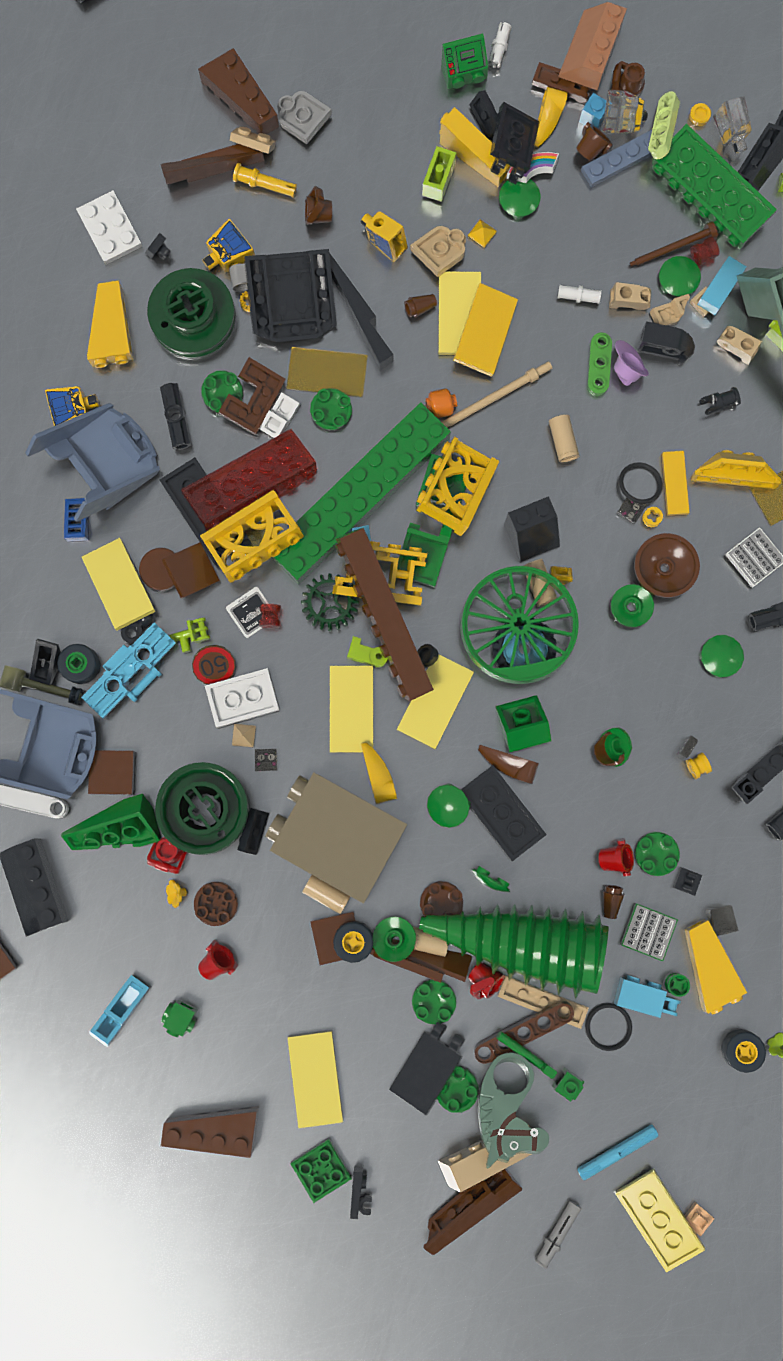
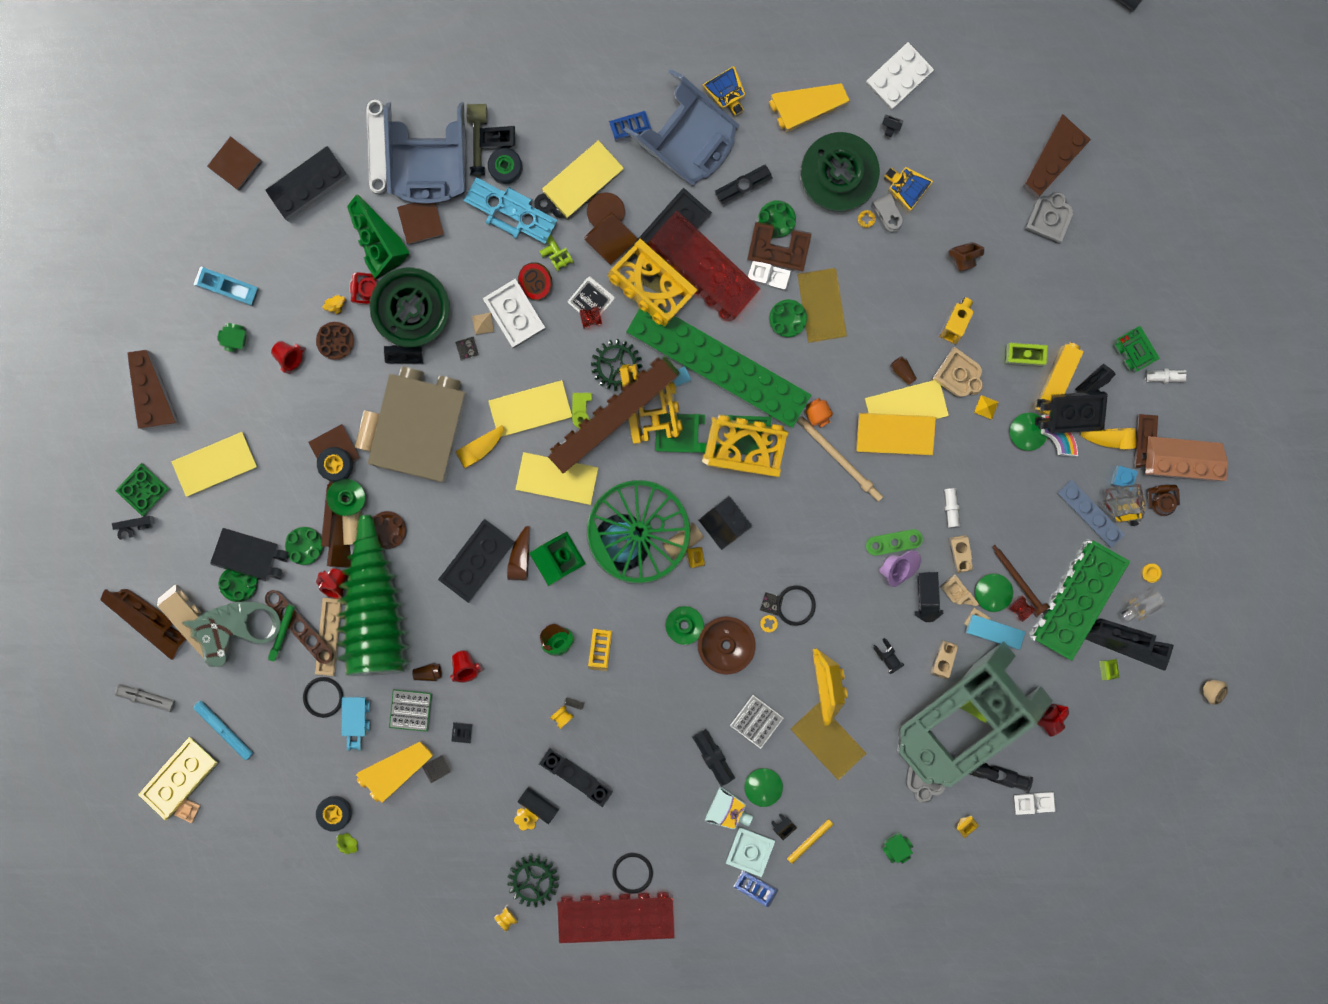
camera: 75 degrees right, 5 degrees up
reddish brown wedge [161,144,264,185] -> none
tan plate [230,127,276,154] -> none
yellow pin [233,163,297,198] -> none
black wedge [244,249,337,342] -> none
black slope [329,252,394,370] -> none
black tile [417,644,438,667] -> none
green dish [427,783,471,828] -> none
green dish [472,866,510,892] -> none
tan pin [549,415,580,463] -> none
green window [552,1067,584,1102] -> none
reddish brown piece [576,122,613,161] -> none
green dish [635,832,680,876] -> none
yellowish green beam [648,91,680,159] -> none
yellow tile [661,451,689,516] -> none
green wheel [664,972,690,997] -> none
green dish [700,635,744,678] -> none
none -> yellow slope [588,629,612,671]

